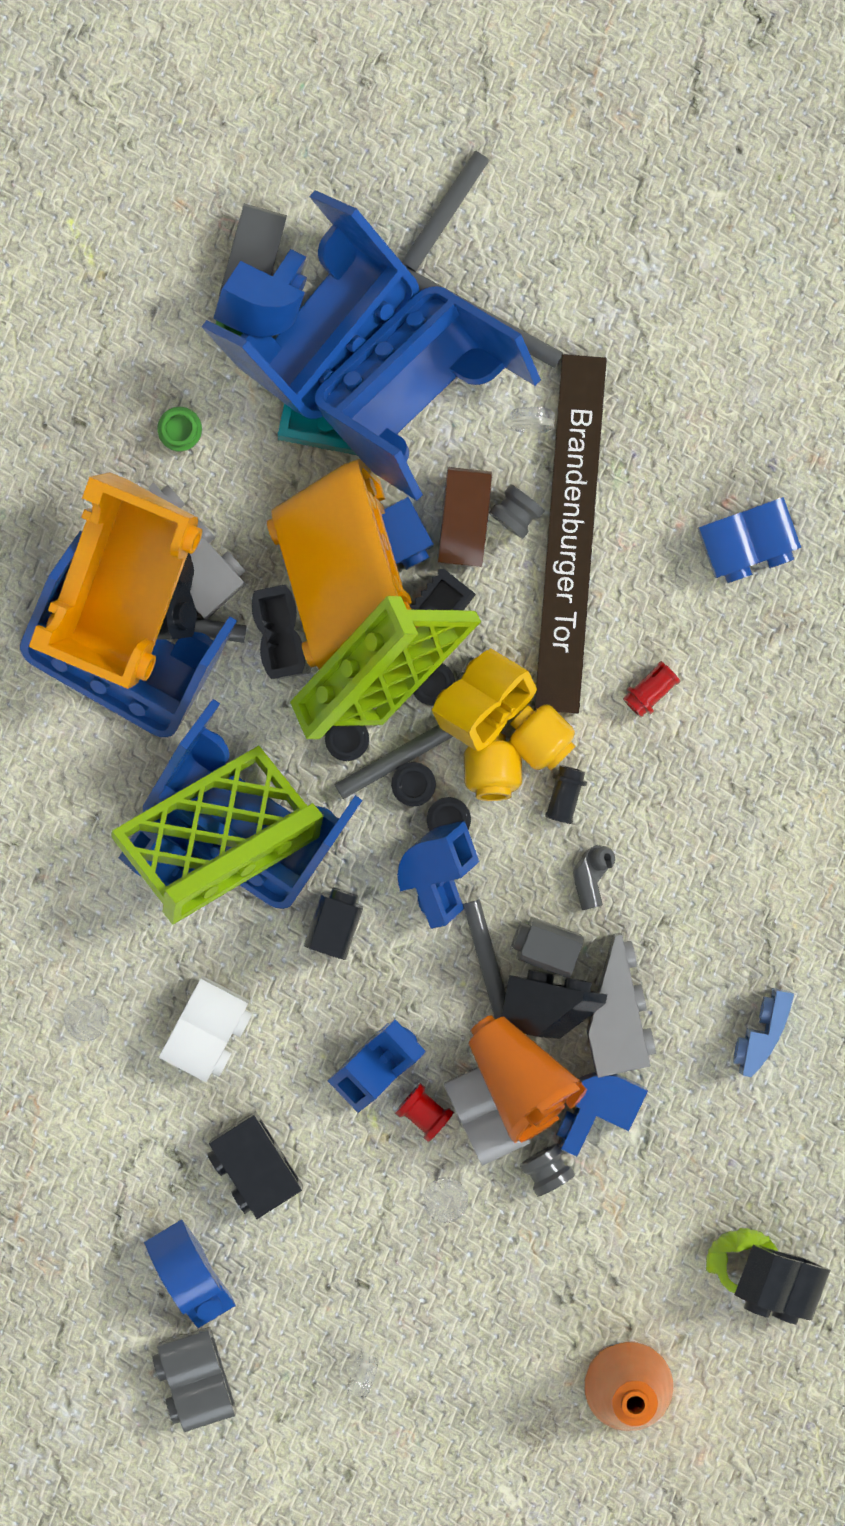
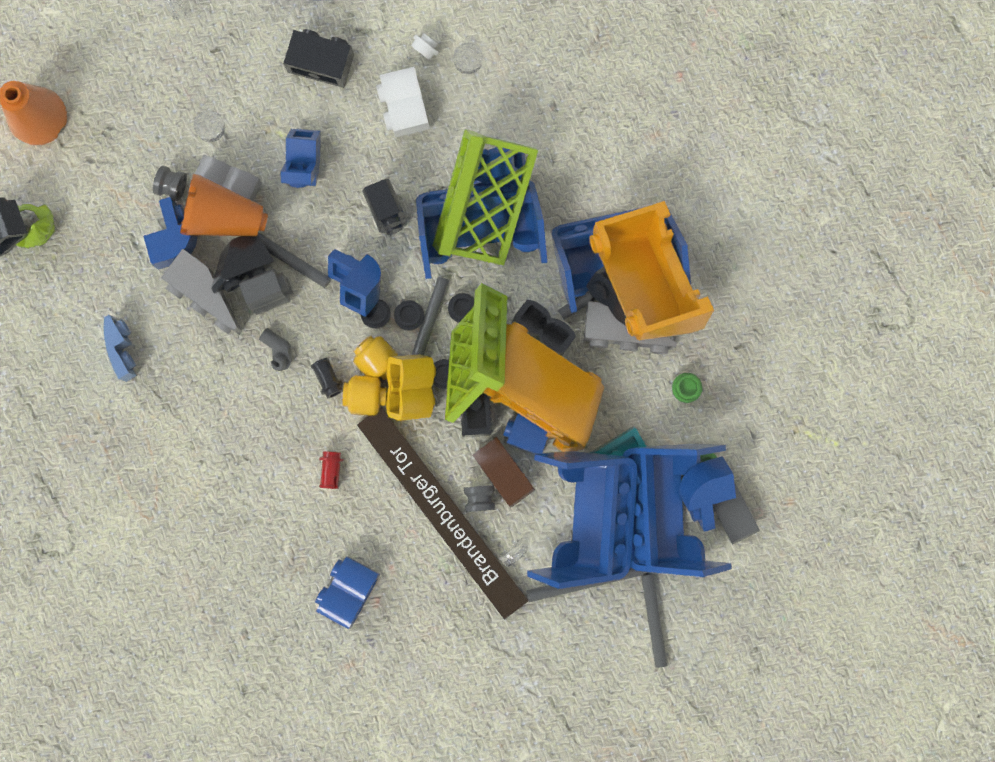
camera: 135 degrees right, 5 degrees down
red bush [395,1083,454,1142] -> none
none -> white plate [411,33,439,60]

